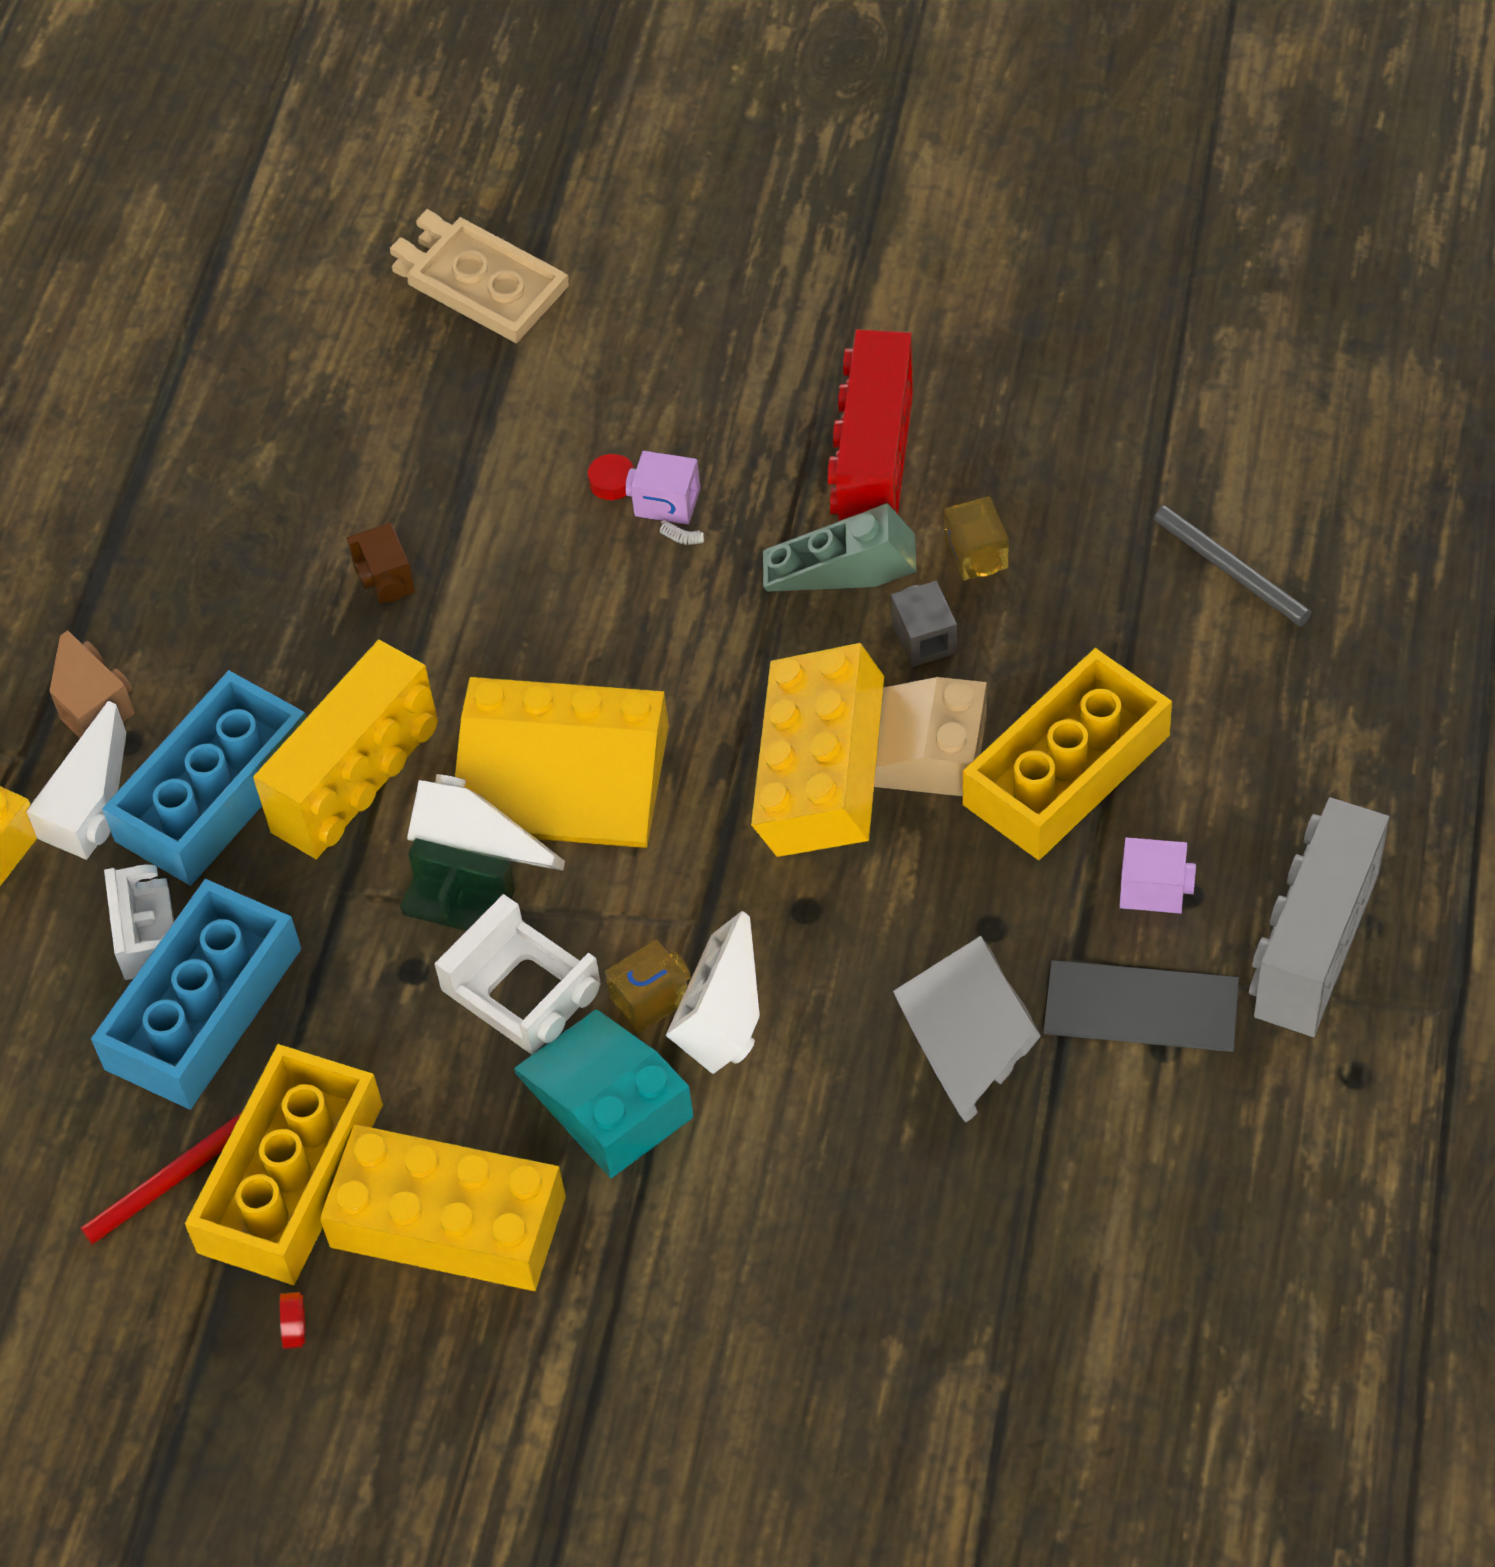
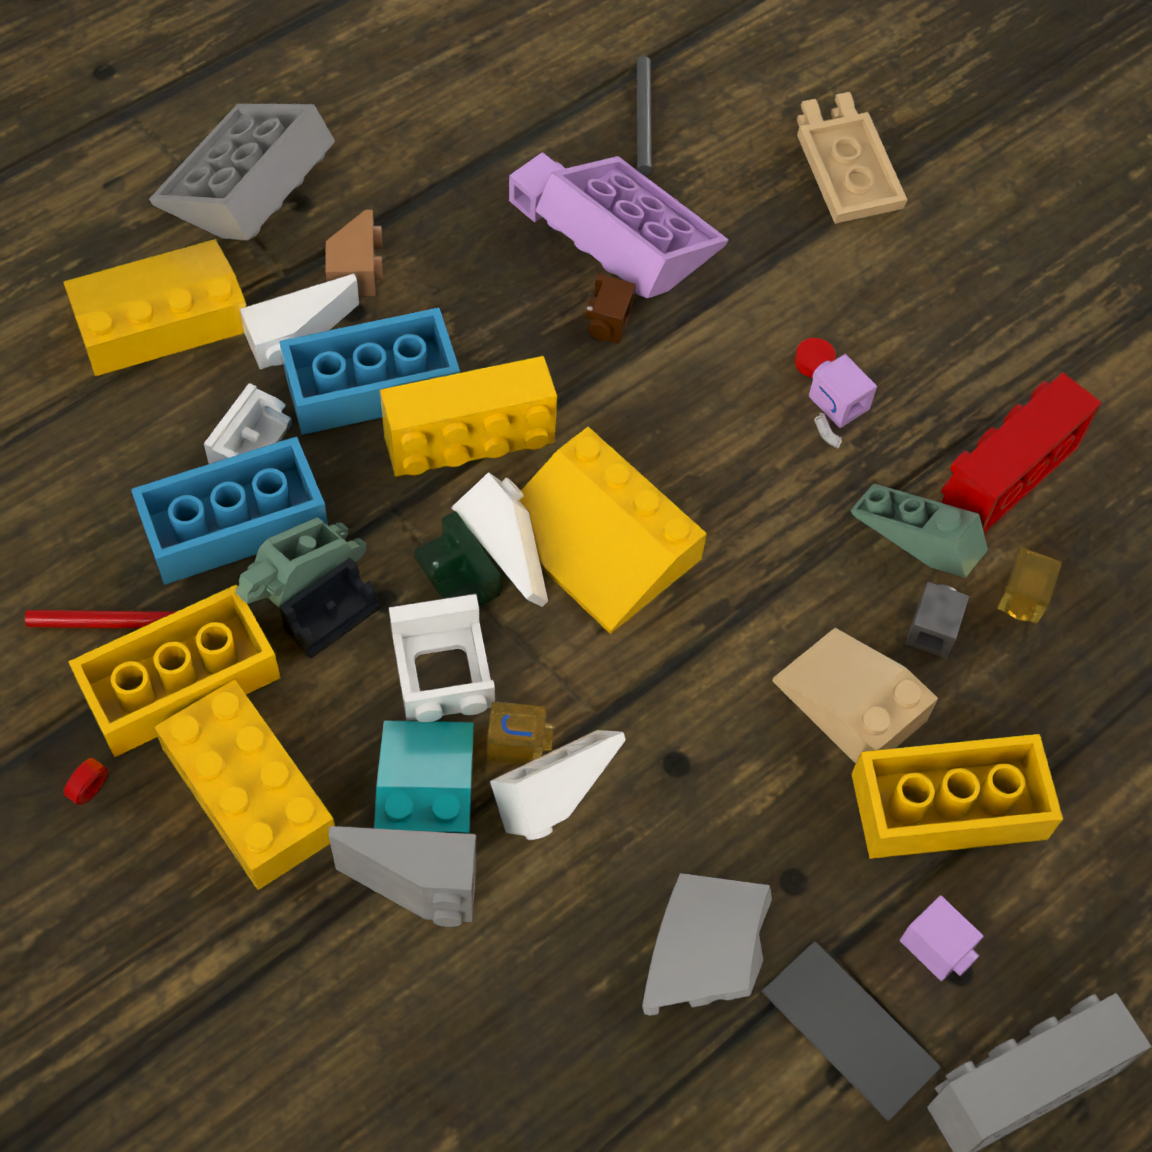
camera: 30 degrees right, 5 degrees up
yellow brick [751,643,884,857] -> none
none -> sand green hinge [235,517,367,607]
none -> black hinge [279,557,380,659]
none -> light grey slope [329,826,476,927]
none -> lavender brick [509,152,565,222]
none -> lavender slope [535,156,729,298]
none -> dark grey bar [637,56,652,175]

